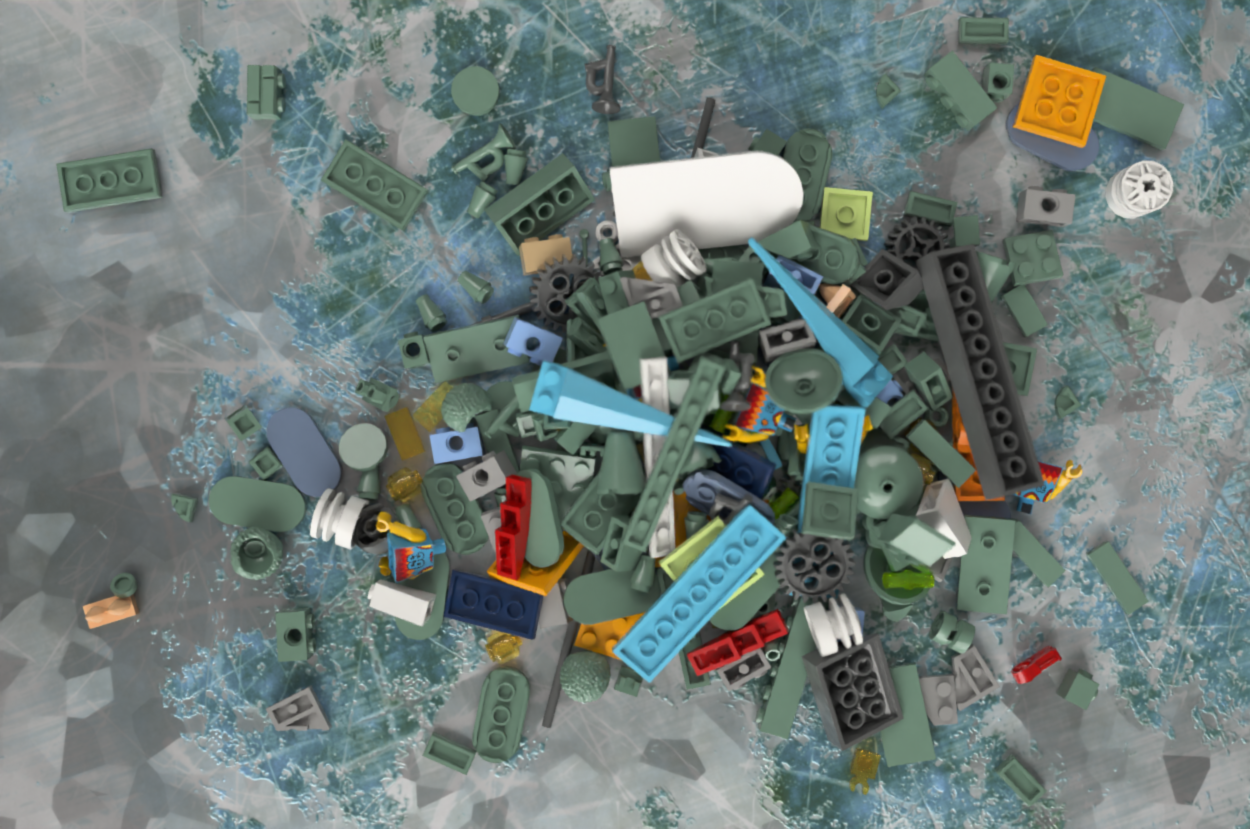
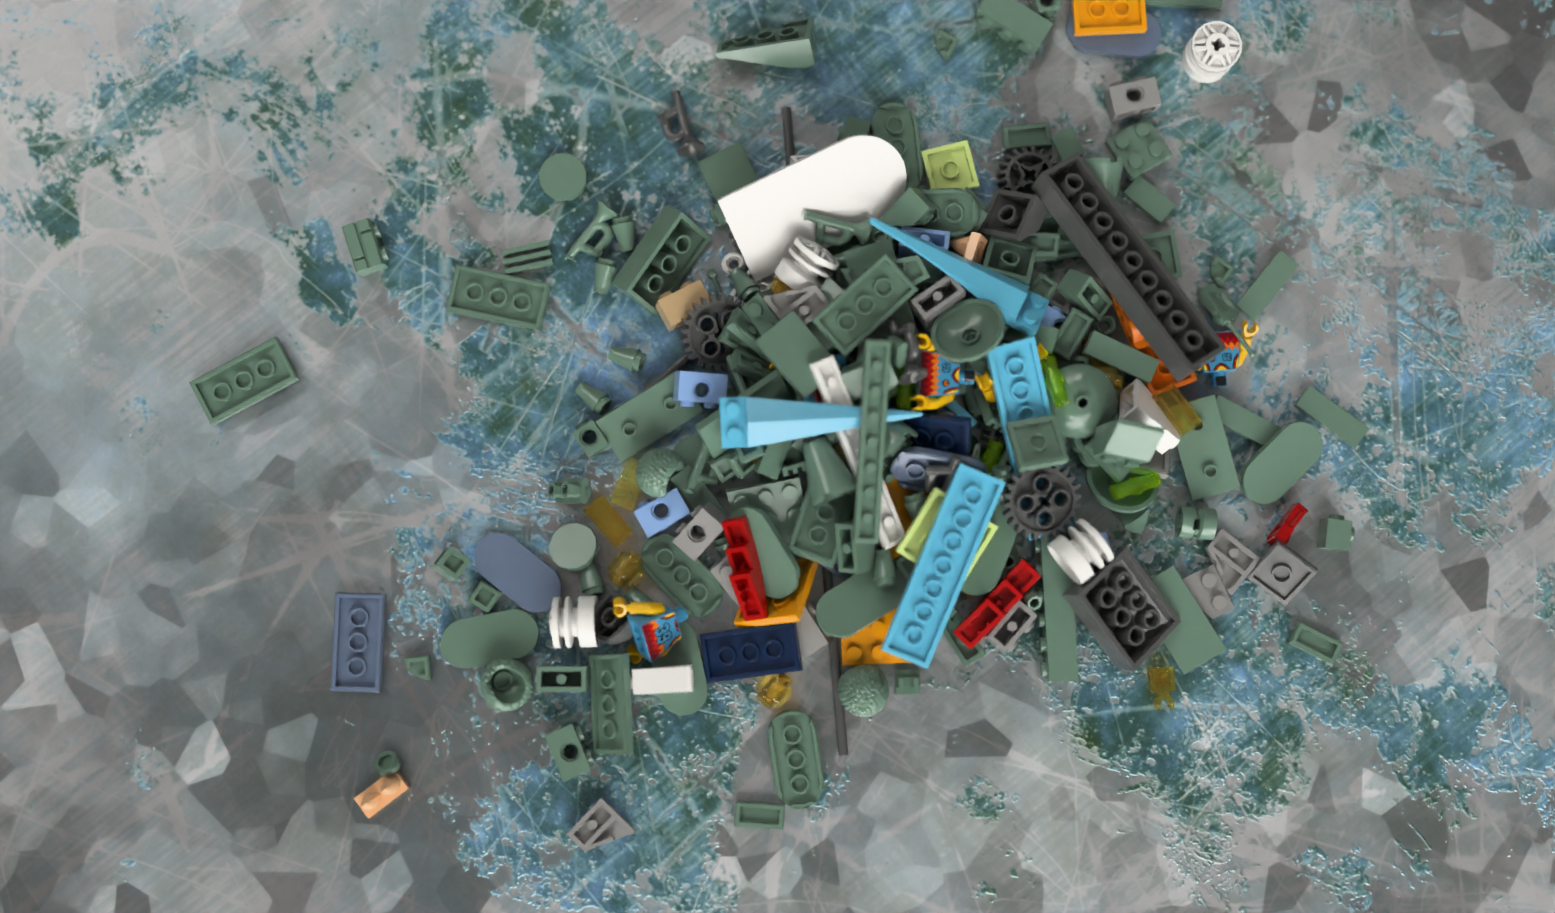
camera: 25 degrees left, 5 degrees down
none -> sand blue tile [331,592,386,692]
none -> sand green tile [501,240,554,275]
none -> sand green brick [536,665,590,692]
none -> sand green tile [589,653,633,755]
none -> sand green wedge [716,17,817,69]
none -> sand green piece [803,211,872,246]
none -> clear neon green pin [1040,356,1070,408]
none -> clear yellow tile [1152,383,1203,437]
none -> sand green piece [1196,283,1256,358]
none -> sand green tile [1235,250,1299,321]
none -> sand green tile [1240,422,1322,504]
none -> tile [1246,539,1318,606]

